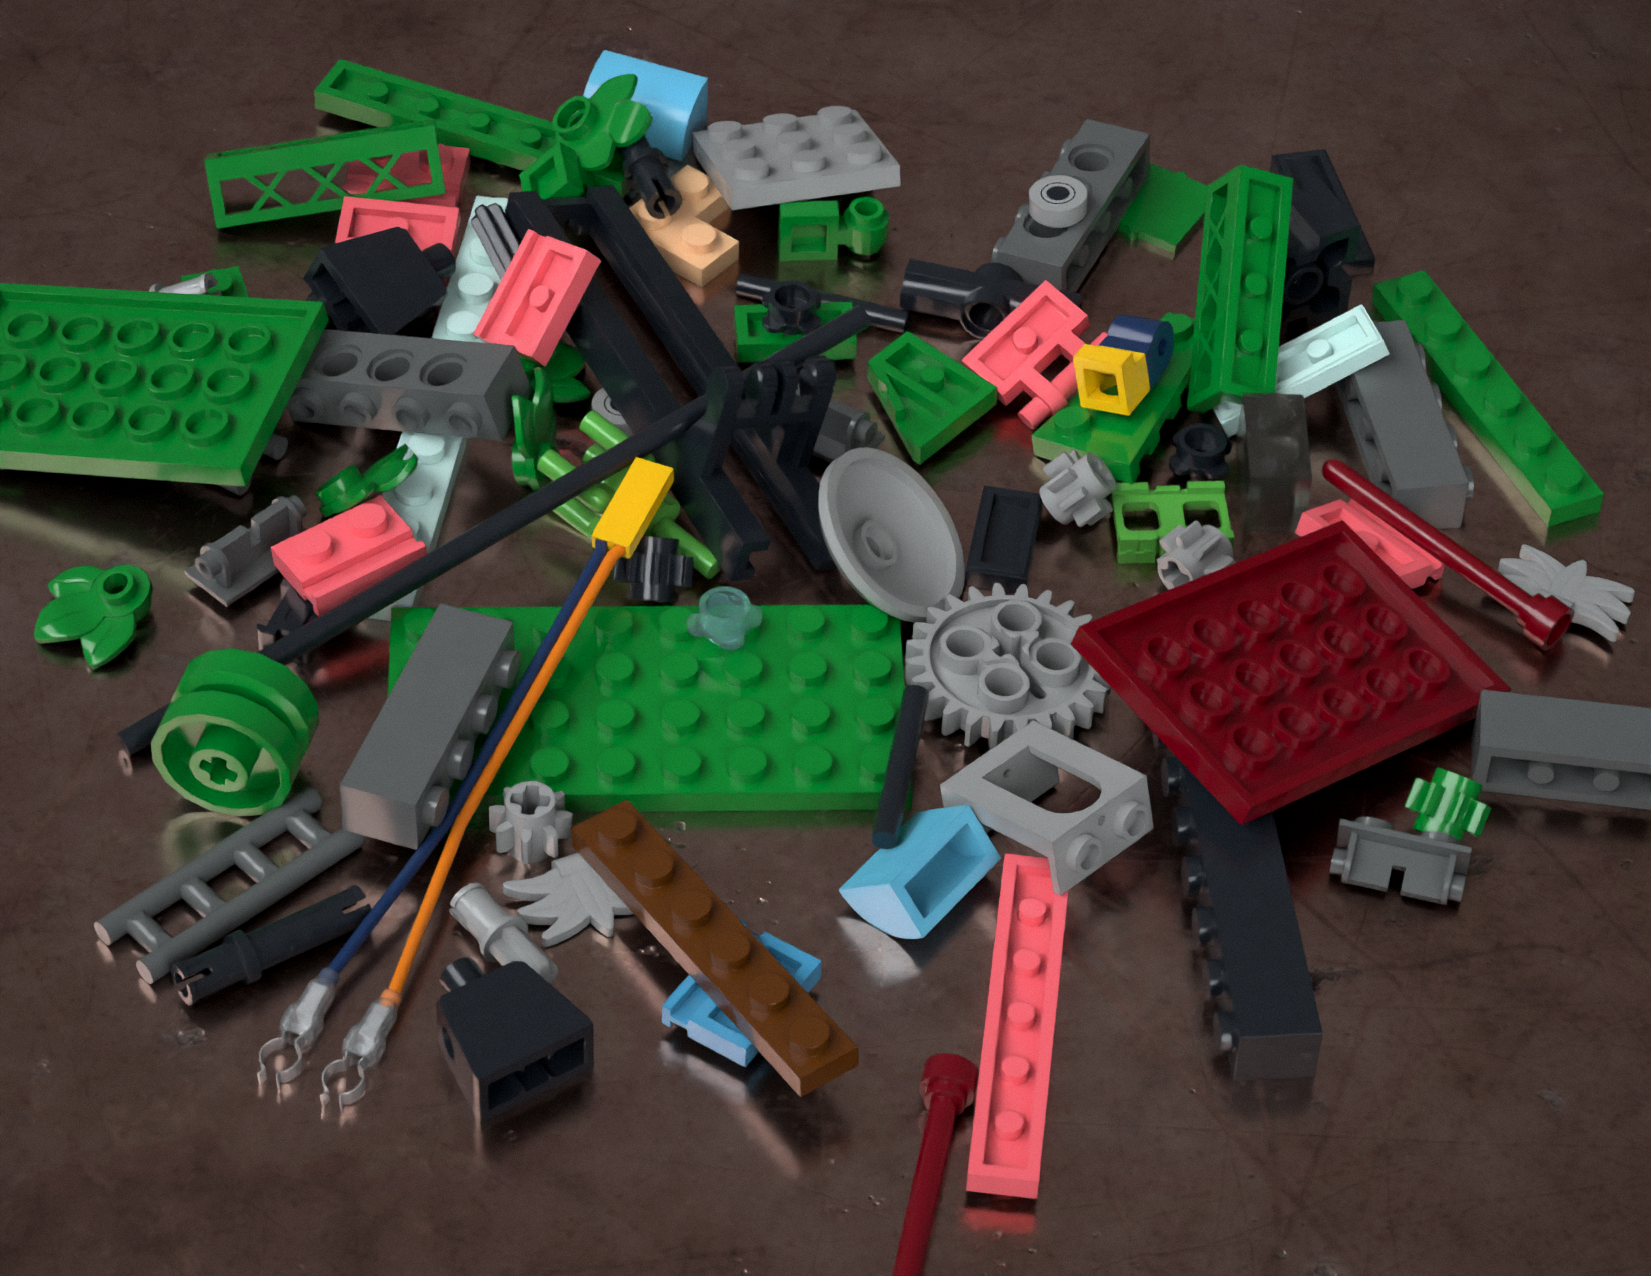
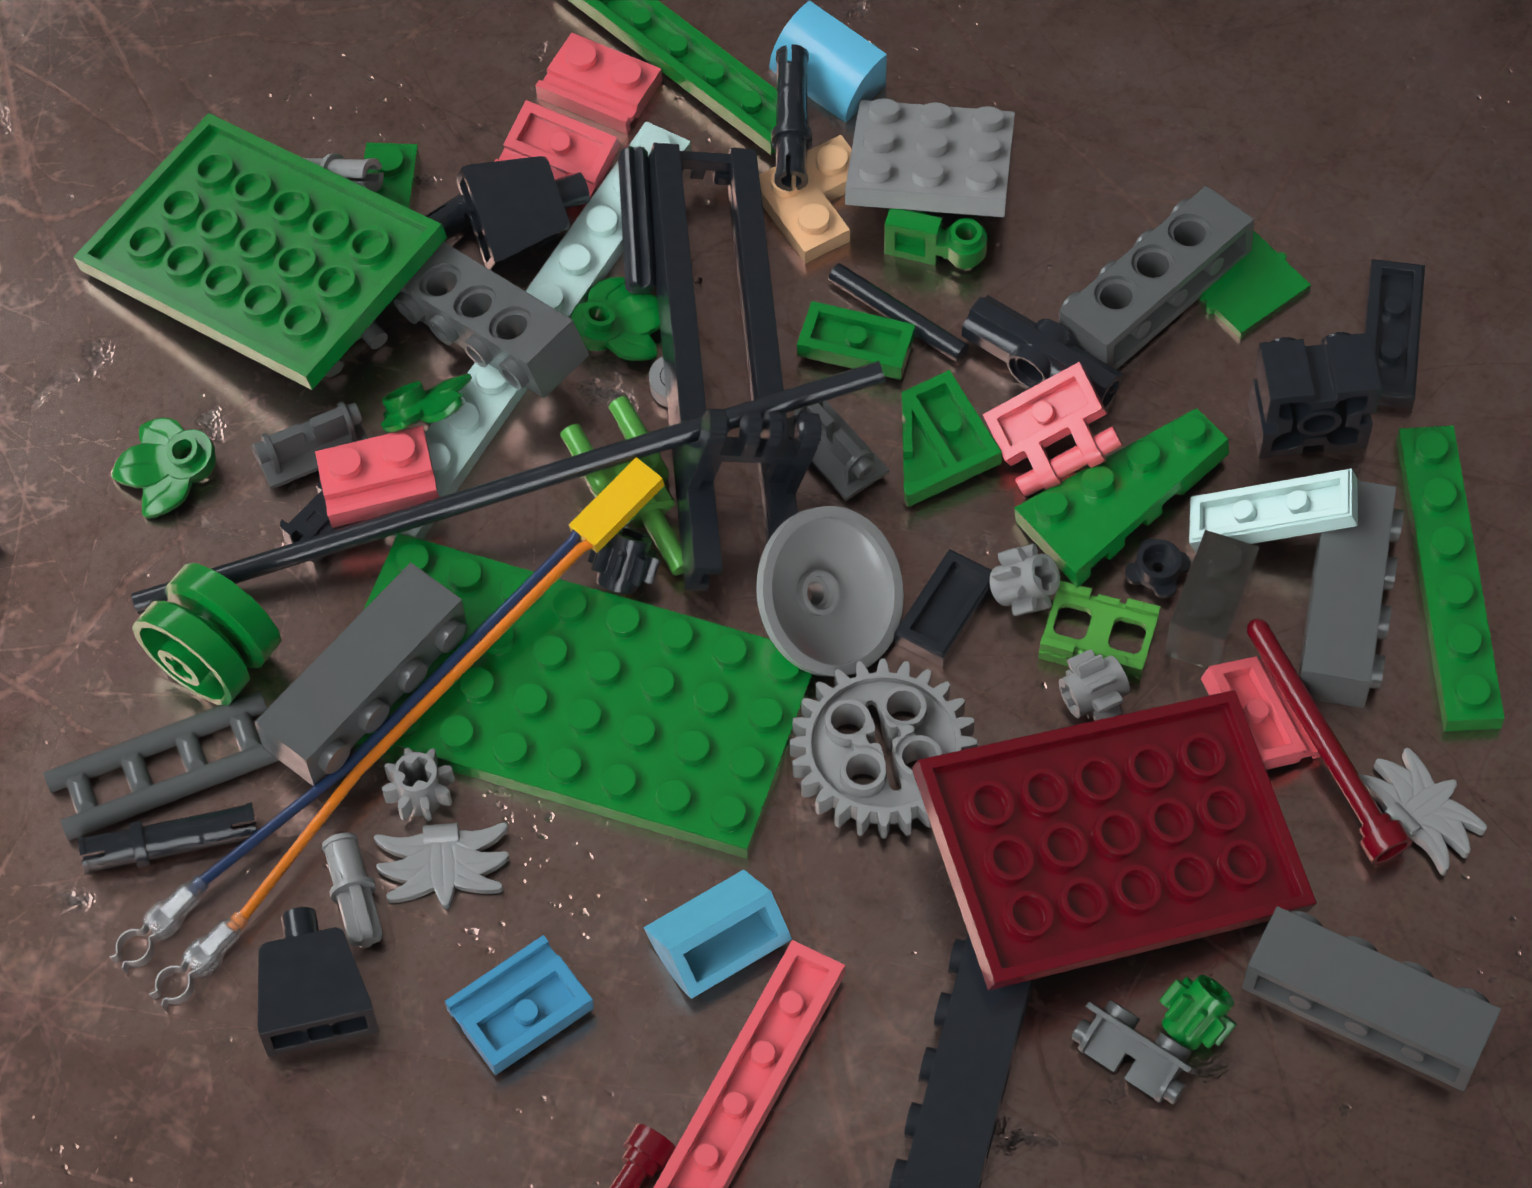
camera: 25 degrees right, 15 degrees up
green fence [204,119,446,229] -> none
coral plate [473,229,601,367] -> none
green plate [512,367,559,491] -> none
green tile [519,141,596,221] -> none
green plate [552,74,653,171] -> none
reddish brown plate [571,800,859,1097] -> none
clear light blue plate [687,586,762,650] -> none
black plate [762,280,821,335] -> none
black bar [871,685,929,849] -> none
light grey panel [940,720,1154,896] -> none
light grey tile [1029,175,1087,228] -> none
yellow leg [1073,314,1174,416] -> none
green fence [1187,164,1293,413] -> none

